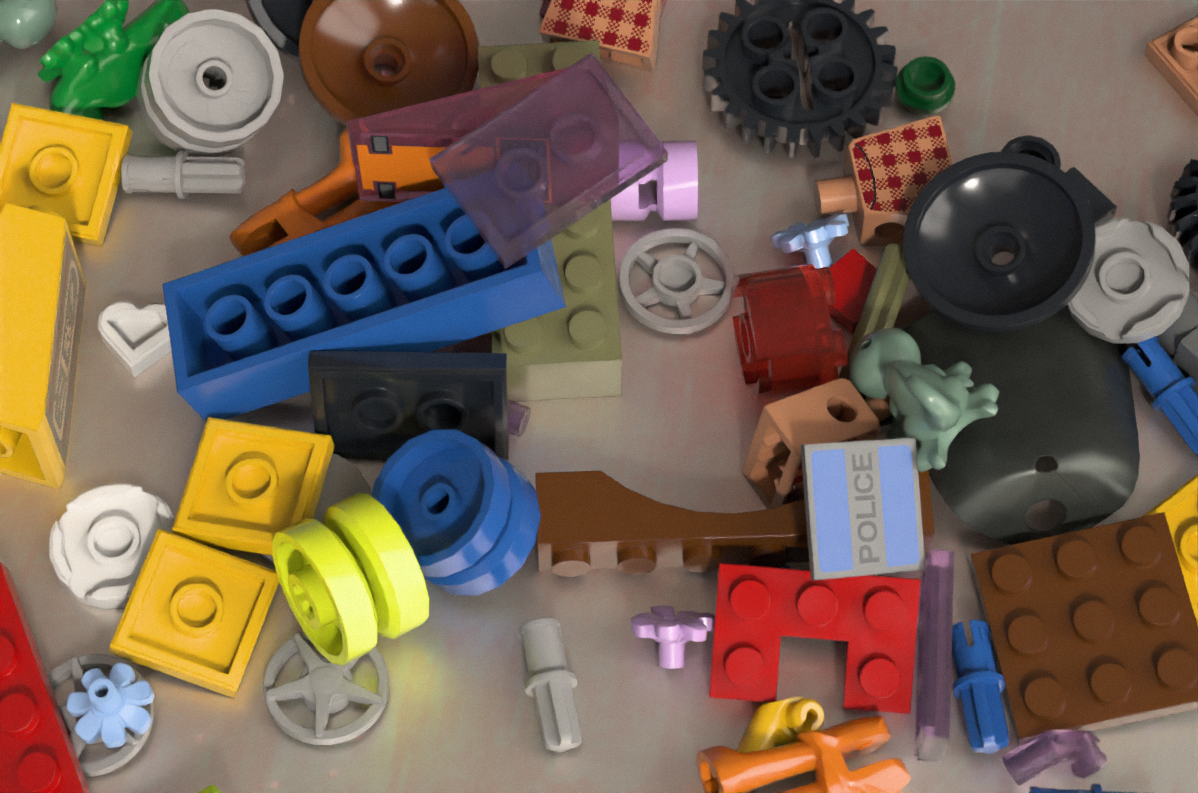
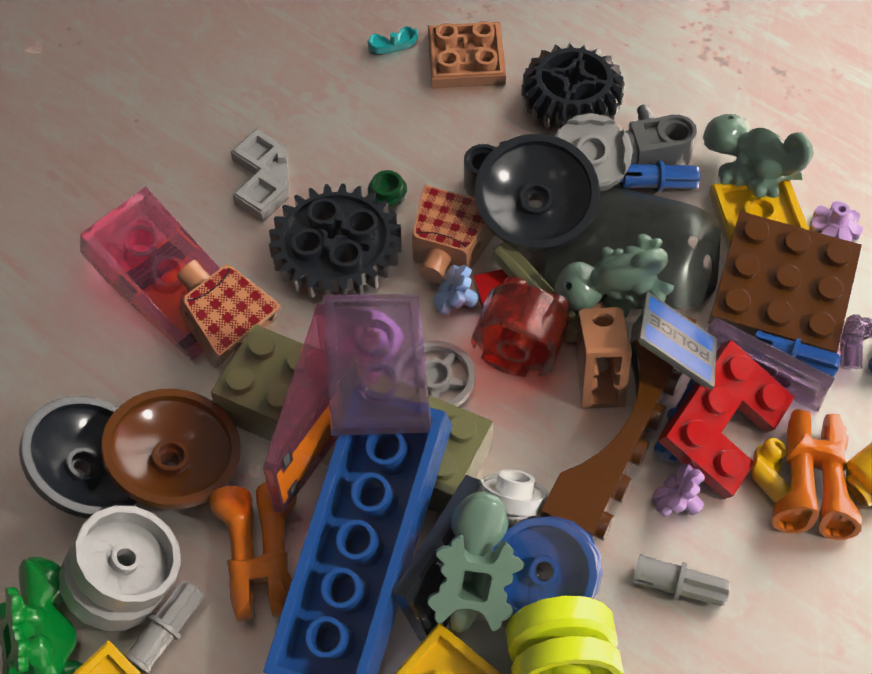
camera: 60 degrees left, 5 degrees down
none -> sand green animal [427,491,524,632]
none -> white plate [481,469,548,525]

